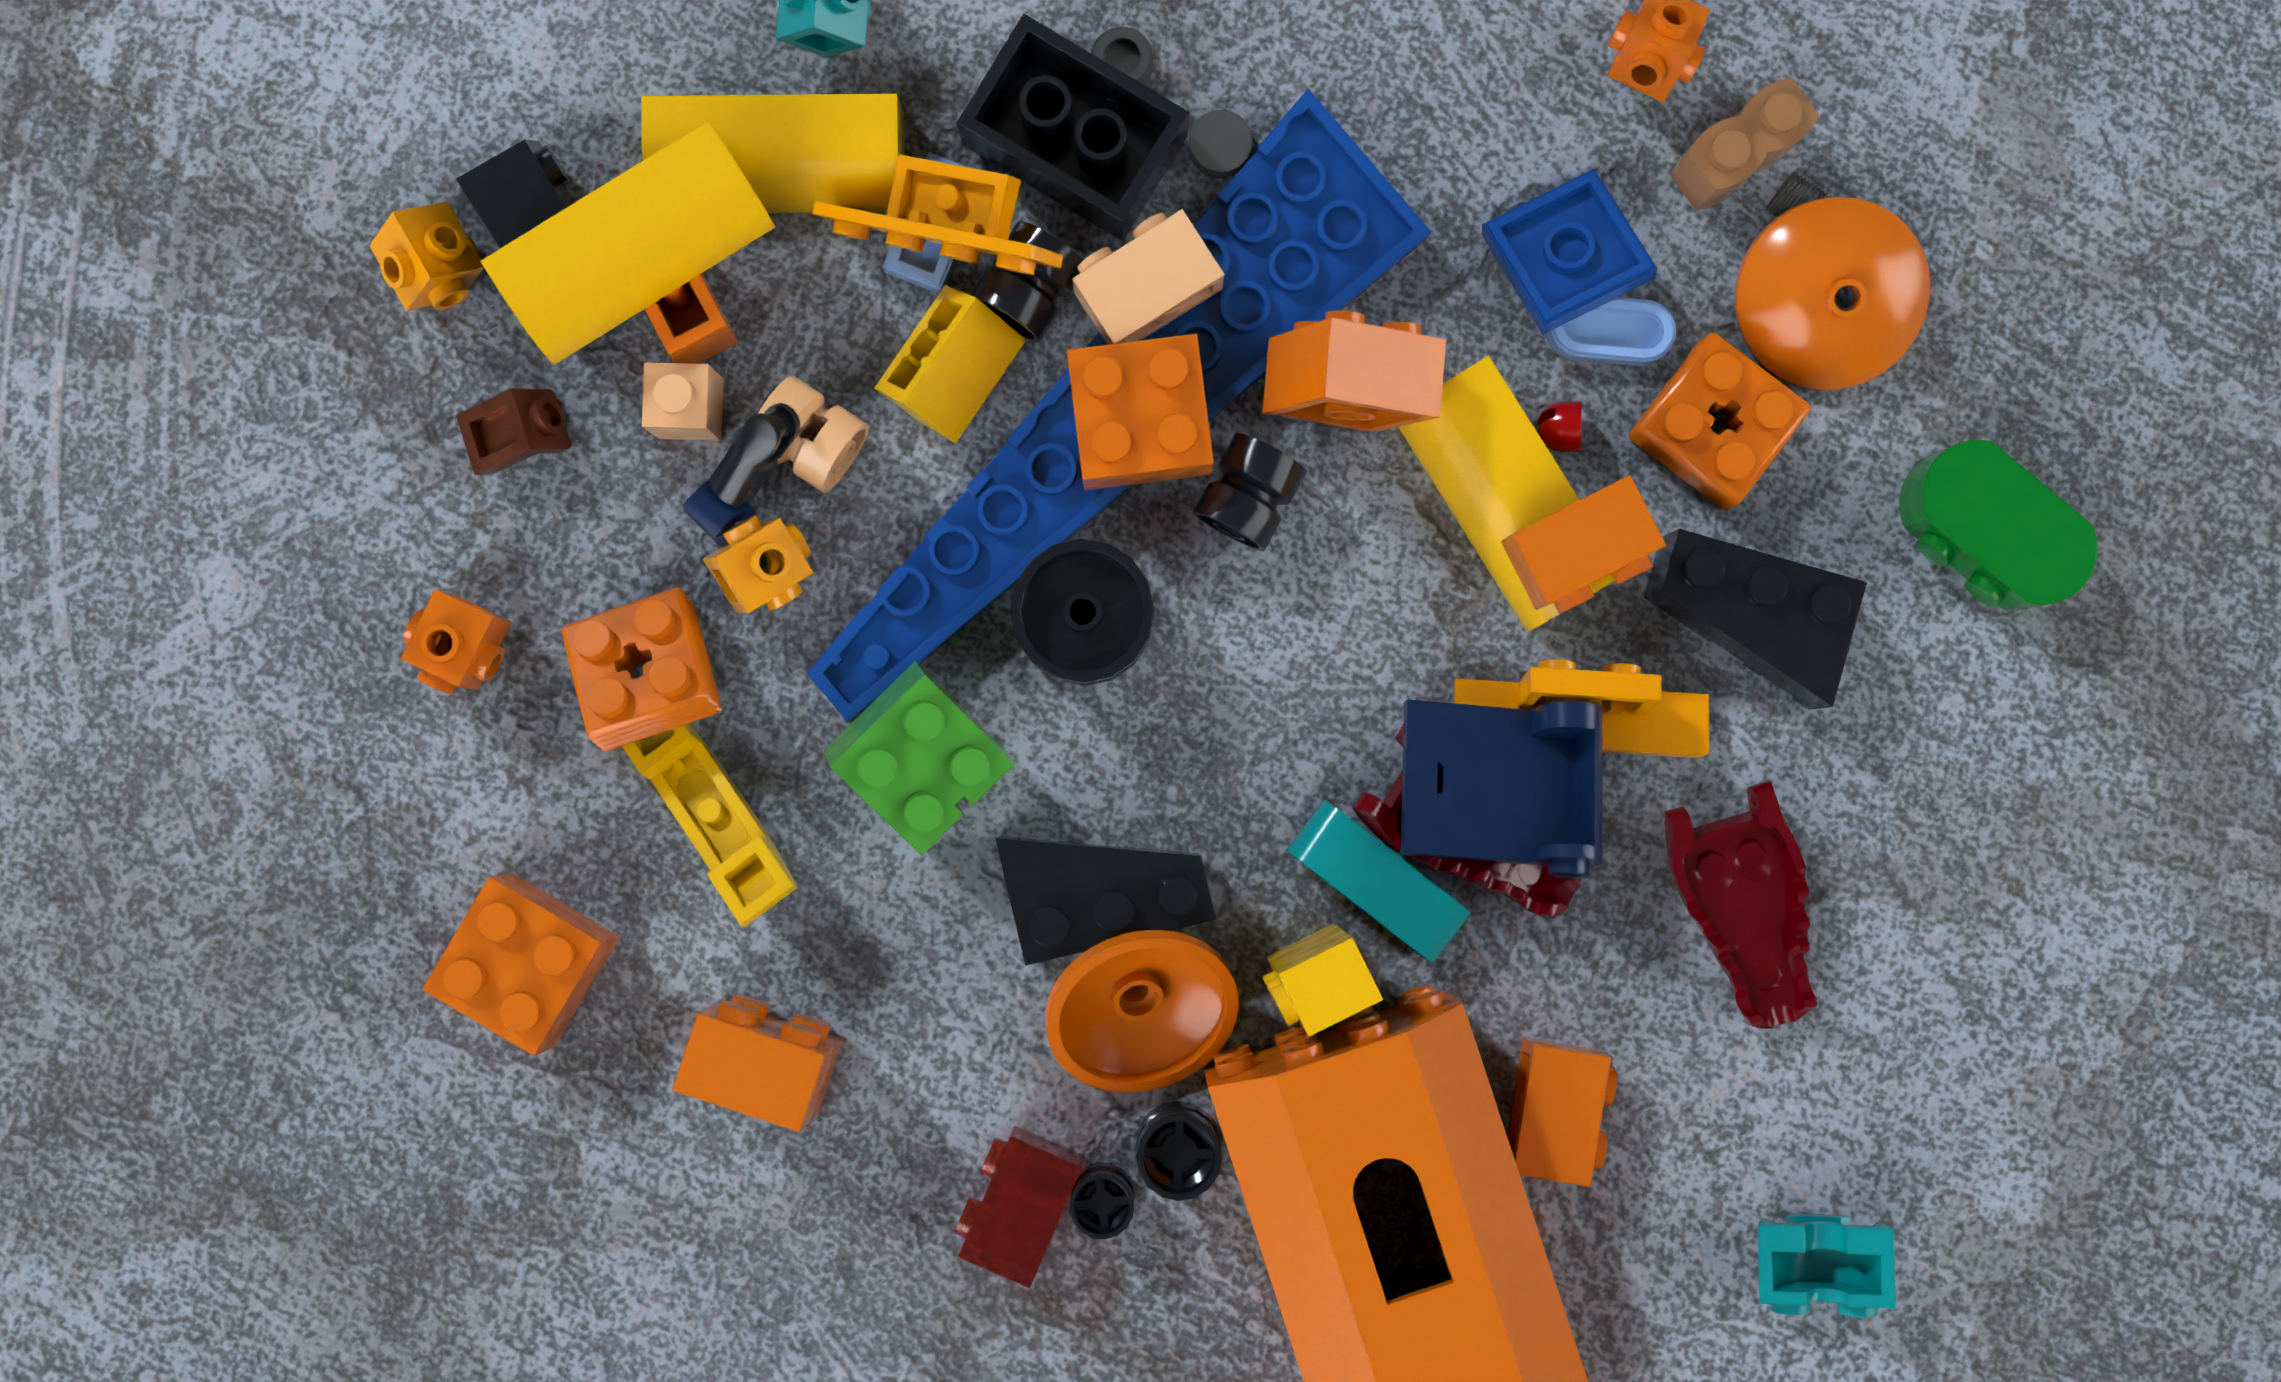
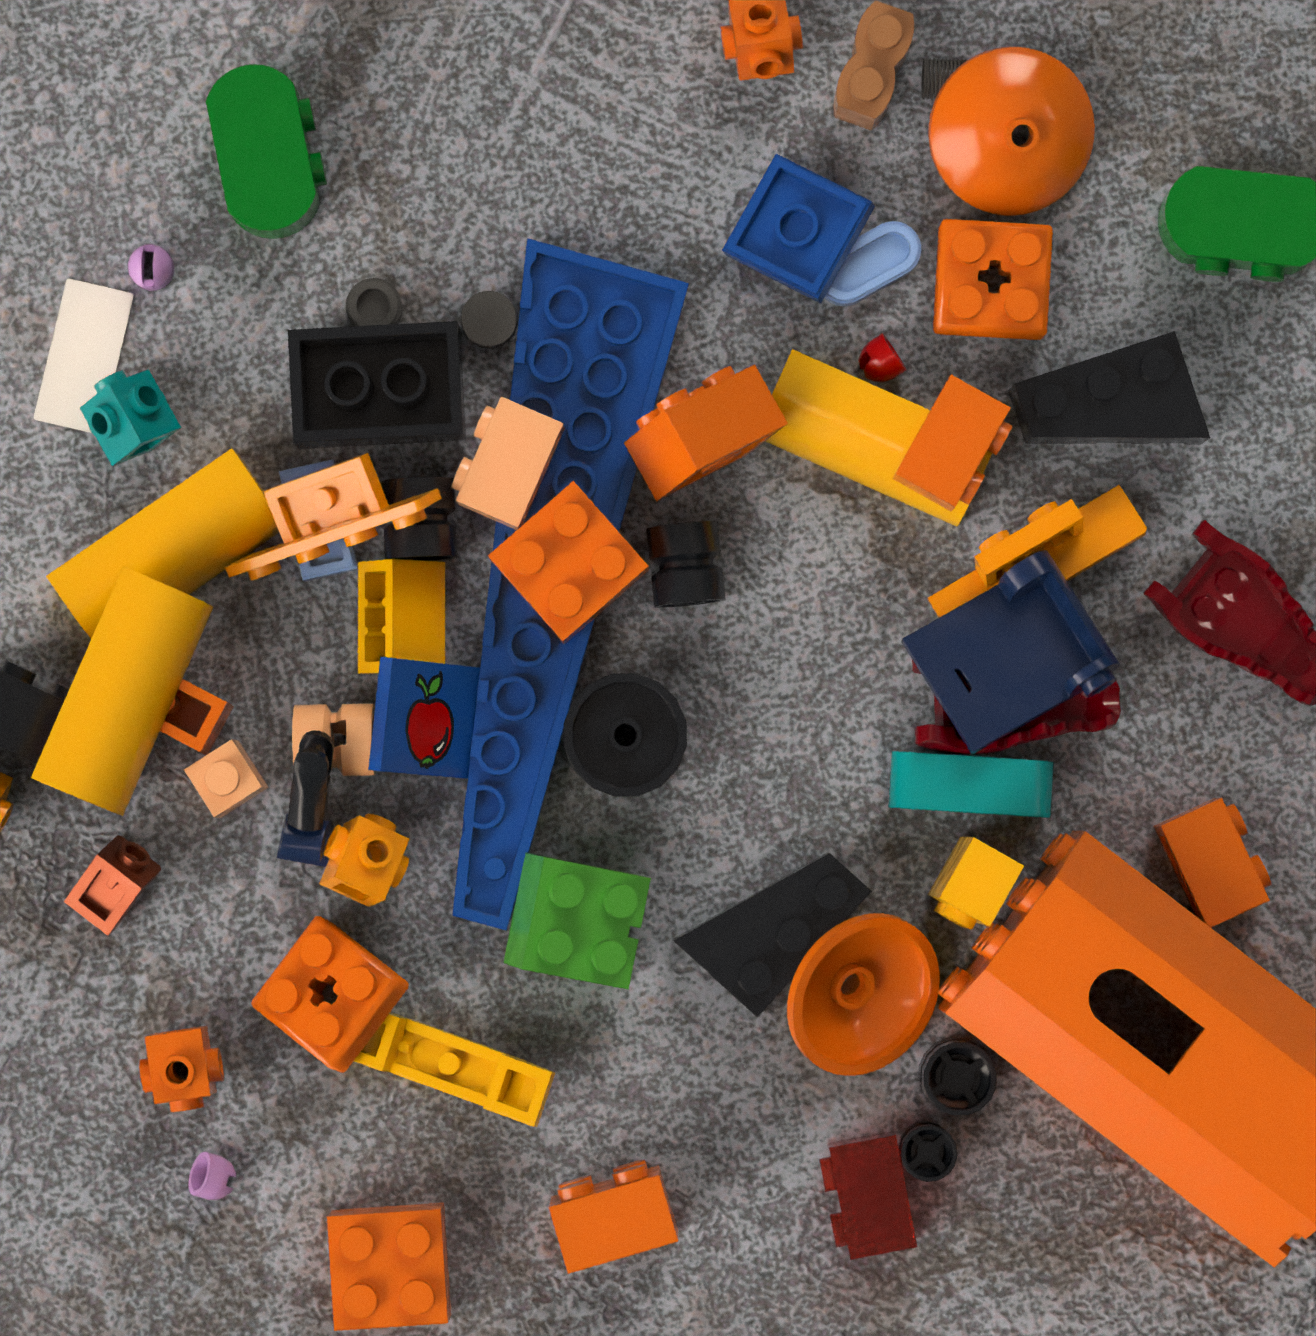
camera: 35 degrees left, 0 degrees up
none -> lavender hinge [188,1152,236,1200]
none -> blue tile [368,657,480,779]

